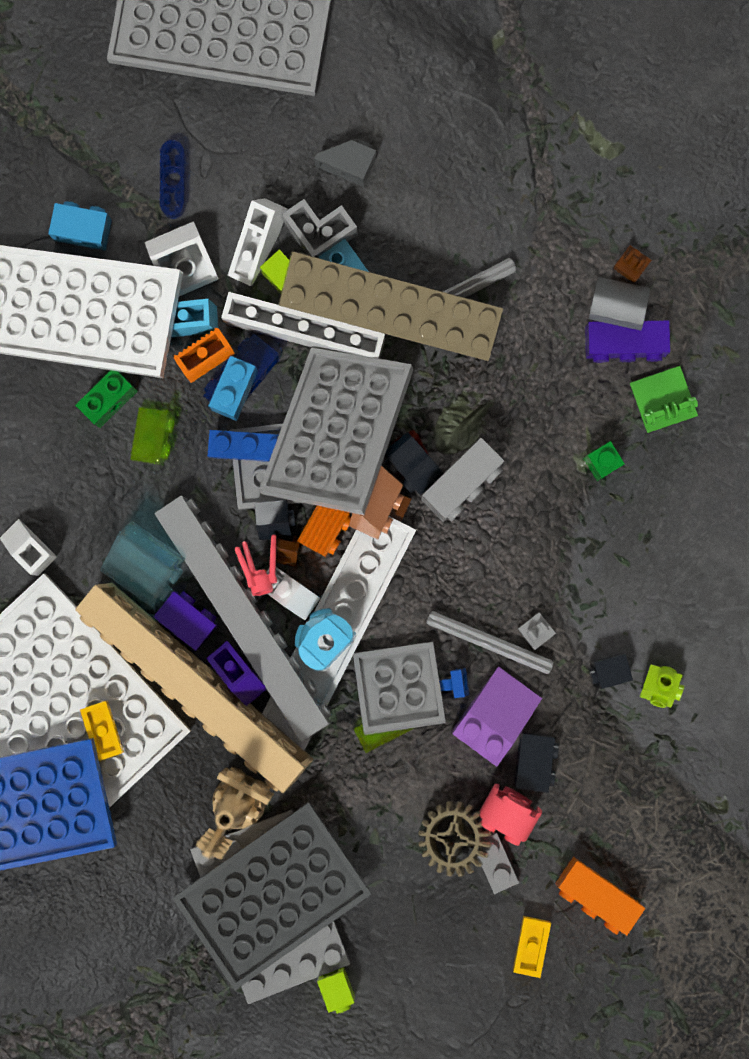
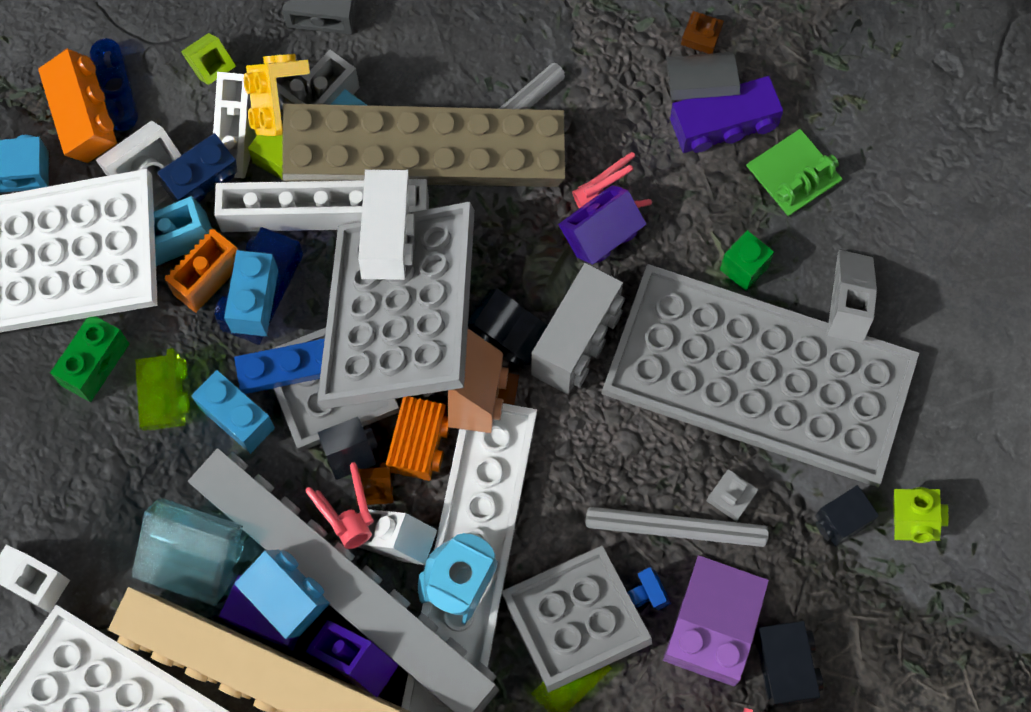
camera: 20 degrees left, 15 degrees down
none -> orange brick [38,48,117,163]
none -> dark blue brick [157,133,238,203]
none -> lime brick [181,33,236,85]
none -> dark azure brick [191,370,275,454]
none -> brick [234,549,330,639]
none -> yellow bracket [243,54,310,136]
none -> white brick [358,170,416,280]
none -> dark purple brick [558,185,646,265]
none -> coral plant [572,152,652,208]
none -> light grey plate [602,264,919,487]
none -> light grey slope [827,250,877,343]

